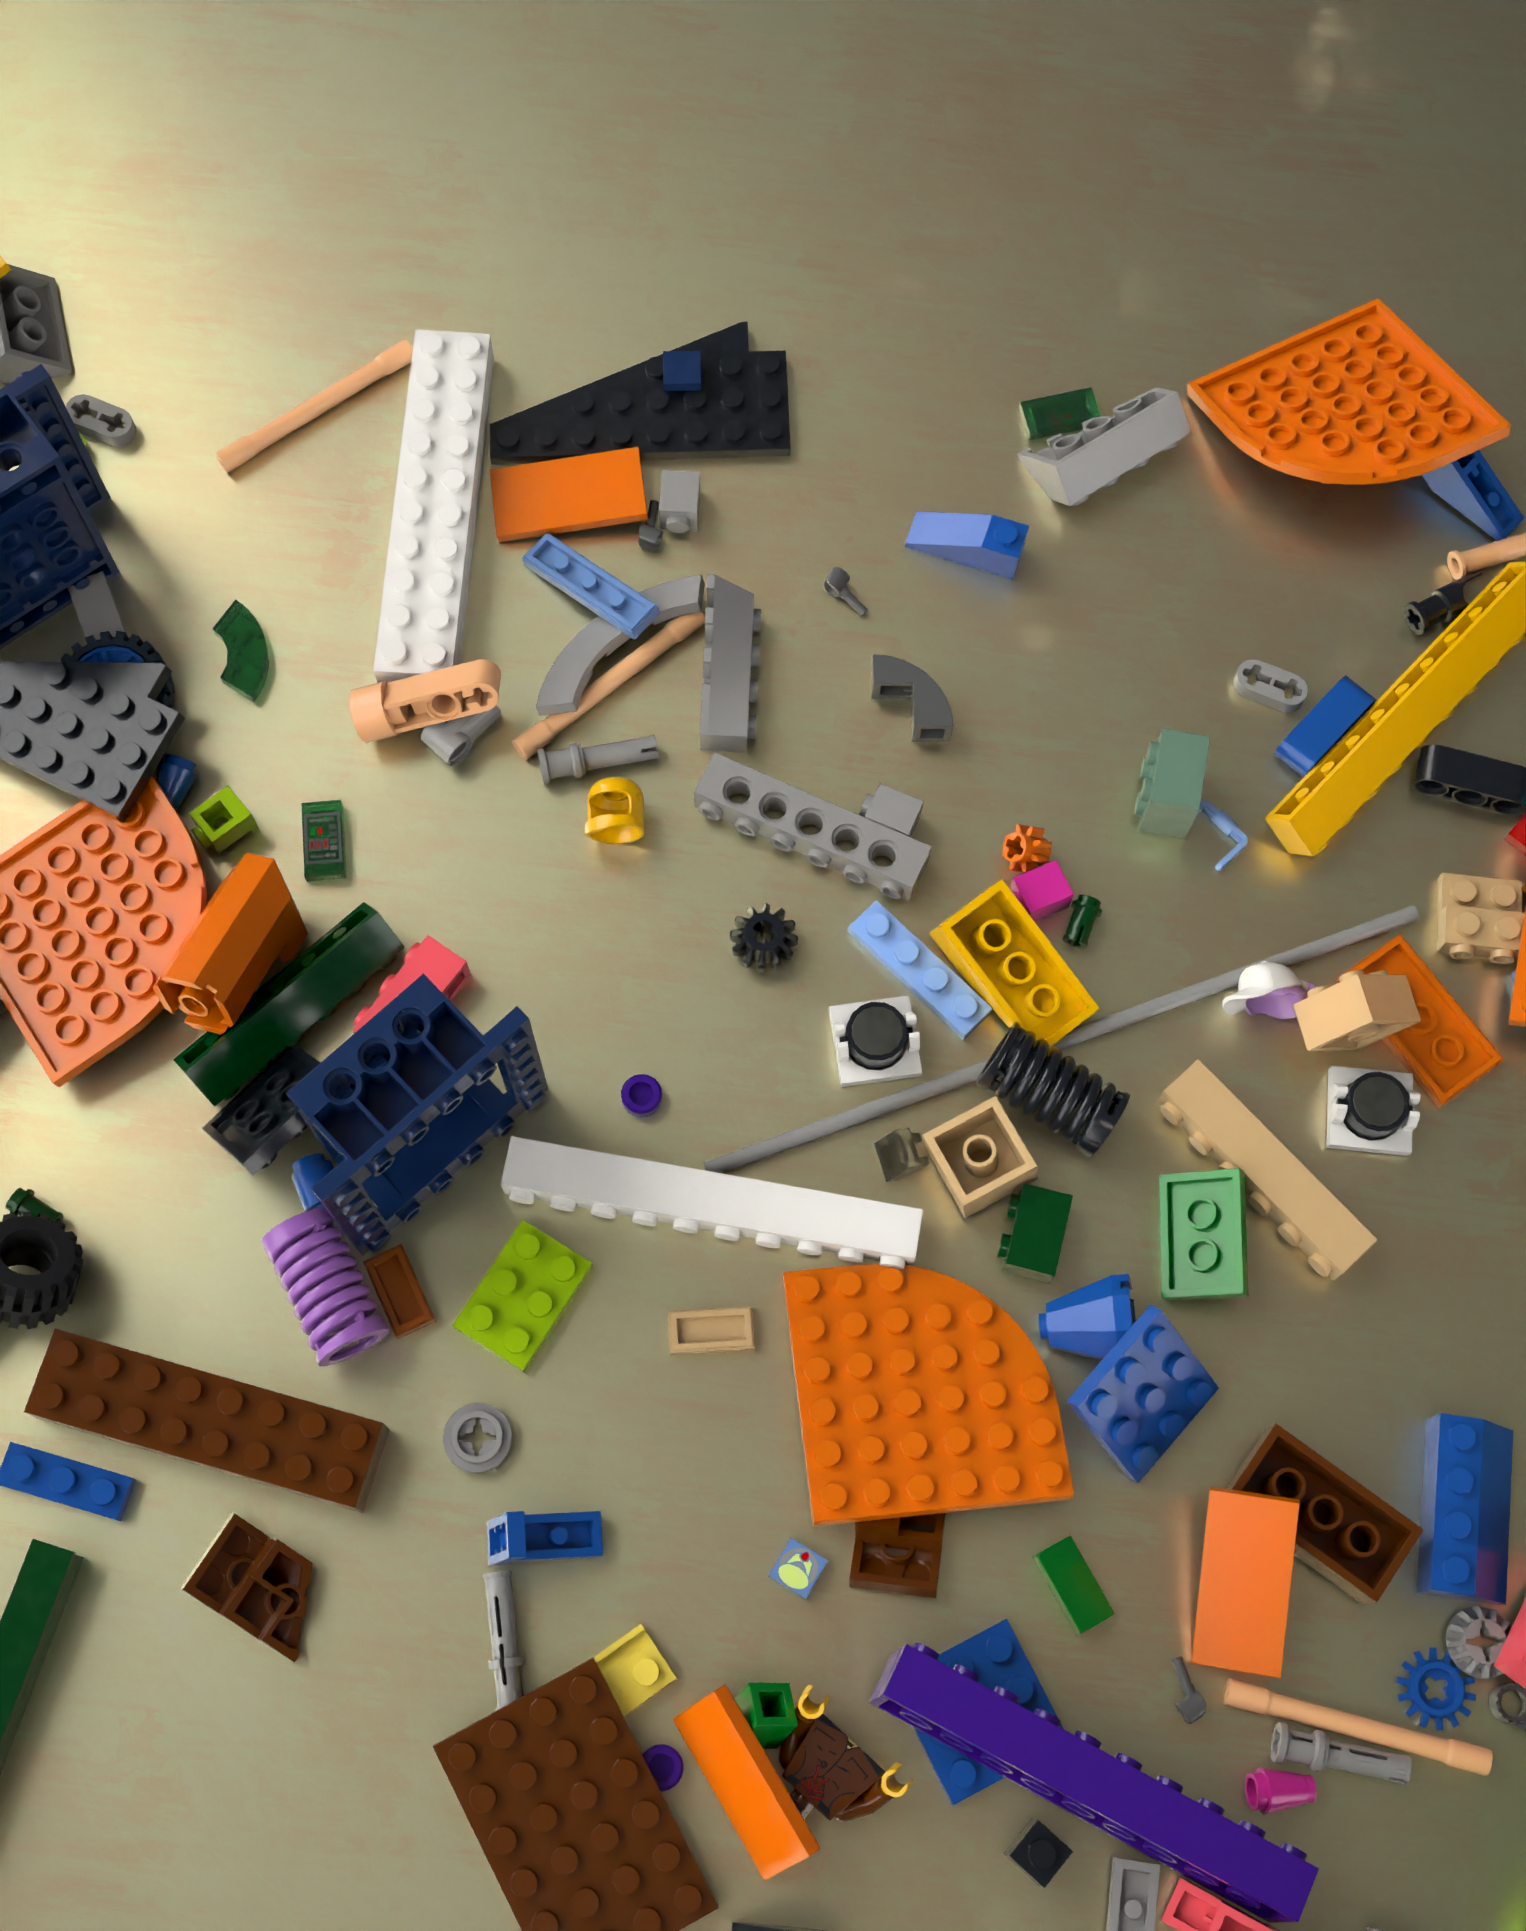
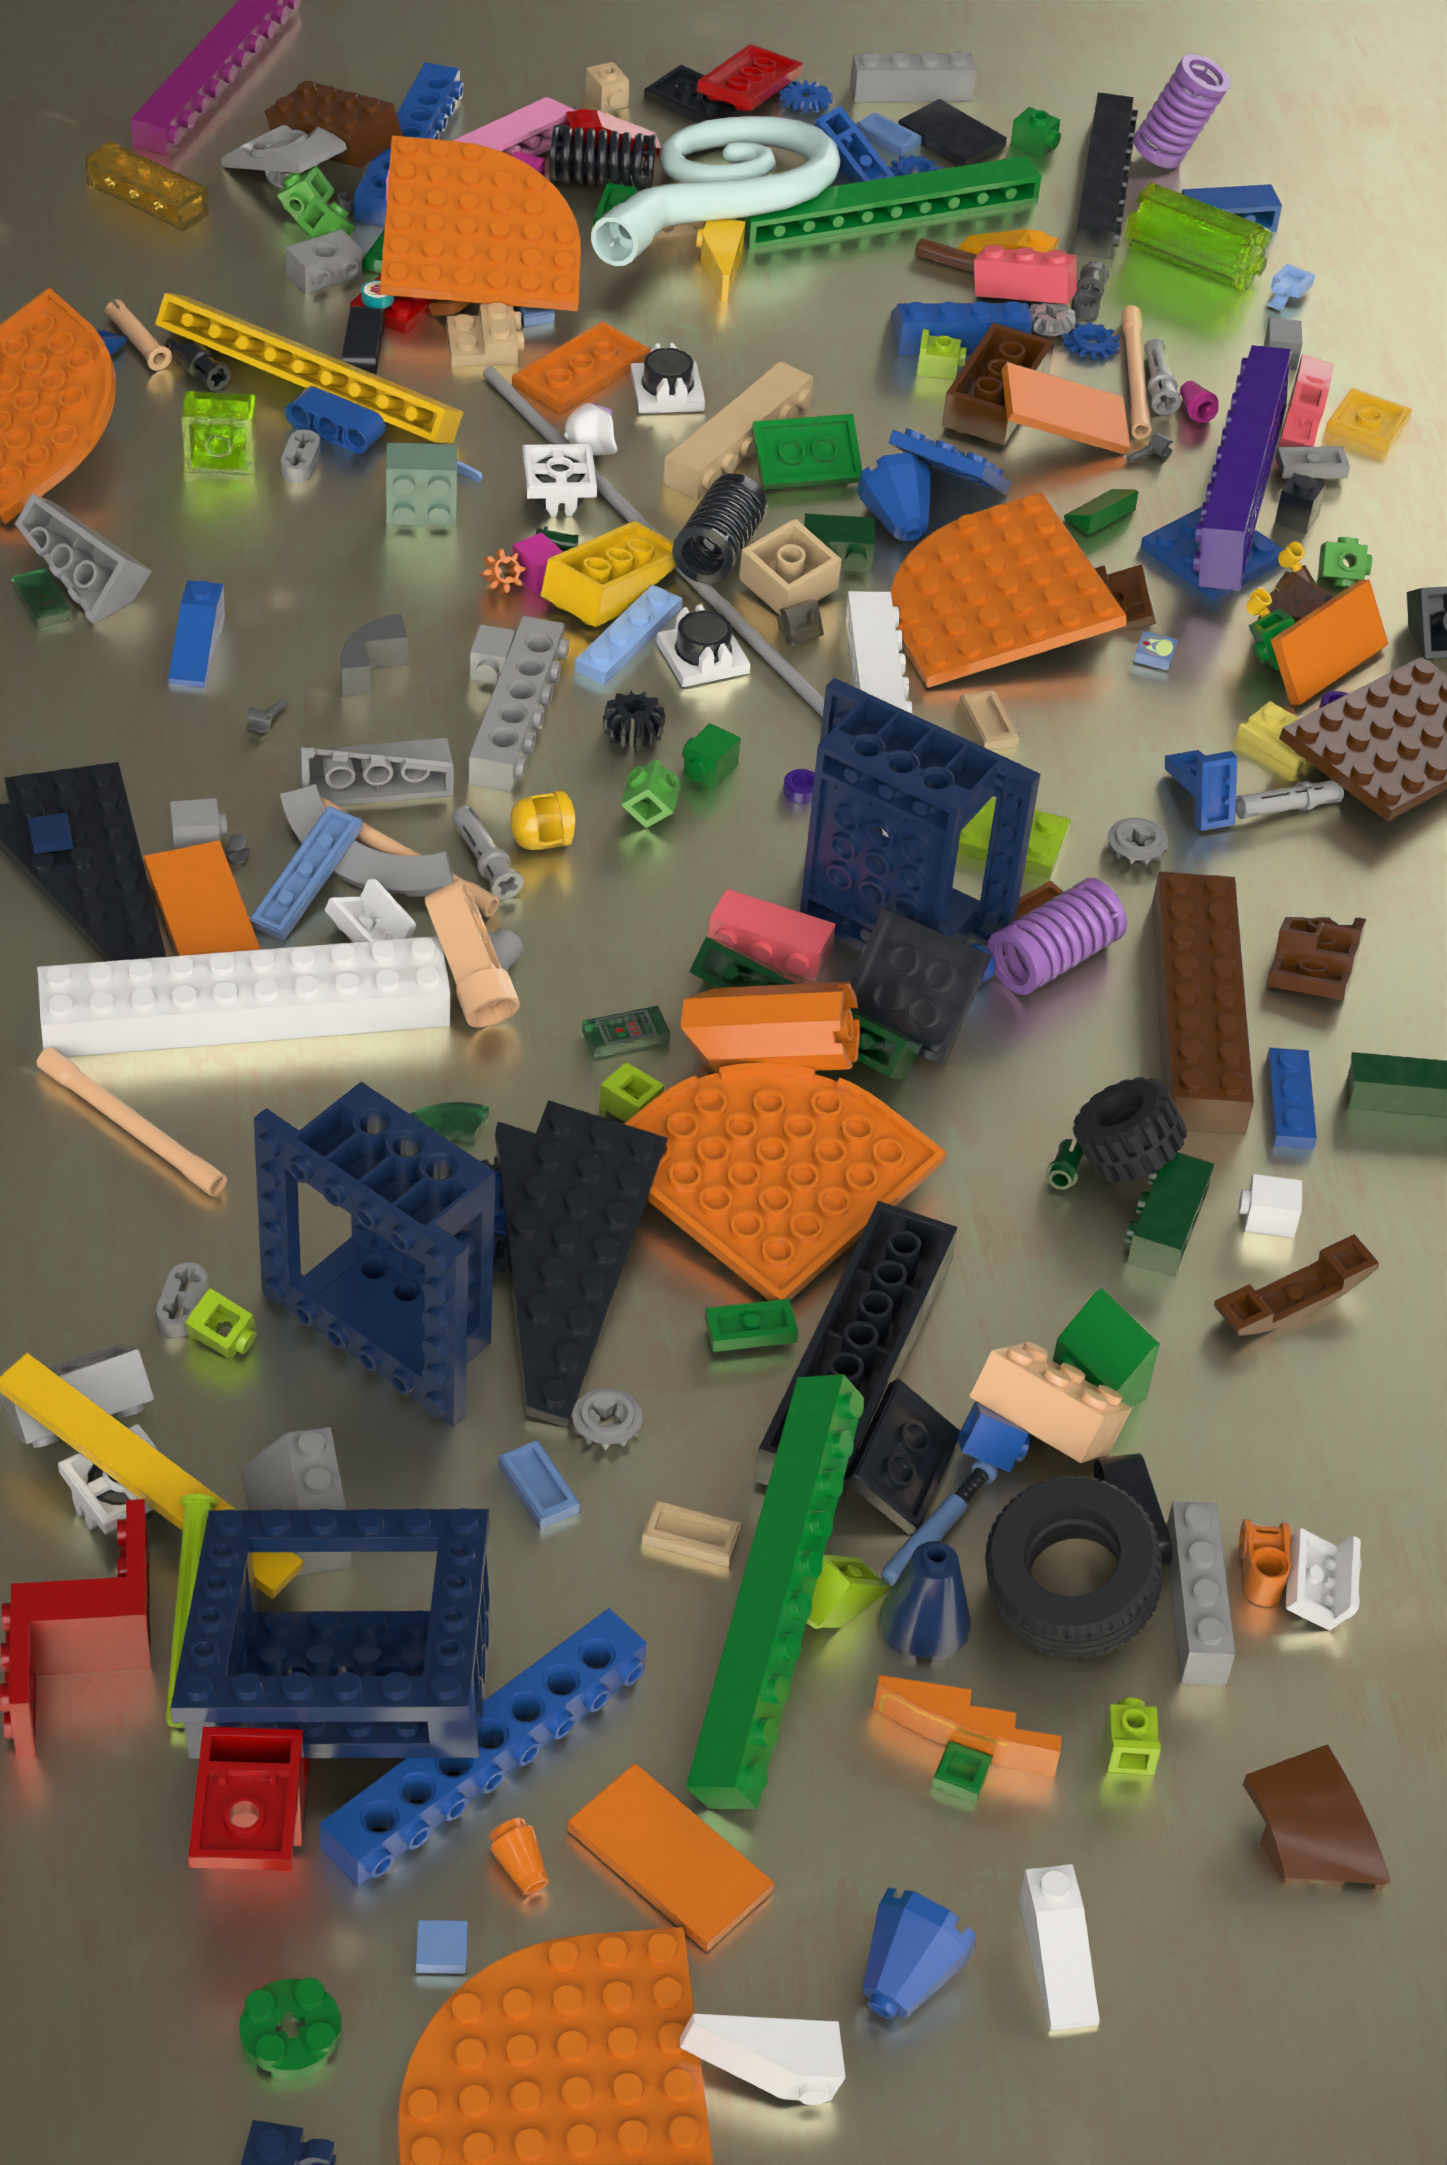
camera: 105 degrees left, 25 degrees down
tan brick [1293,970,1421,1051] -> none
none -> clear neon green brick [182,391,258,476]
none -> white bracket [324,879,416,943]
none -> white piece [522,444,597,517]
none -> bright green brick [621,759,681,828]
none -> green brick [682,723,741,789]
none -> lime brick [917,329,967,380]
none -> bright green brick [1317,537,1372,589]

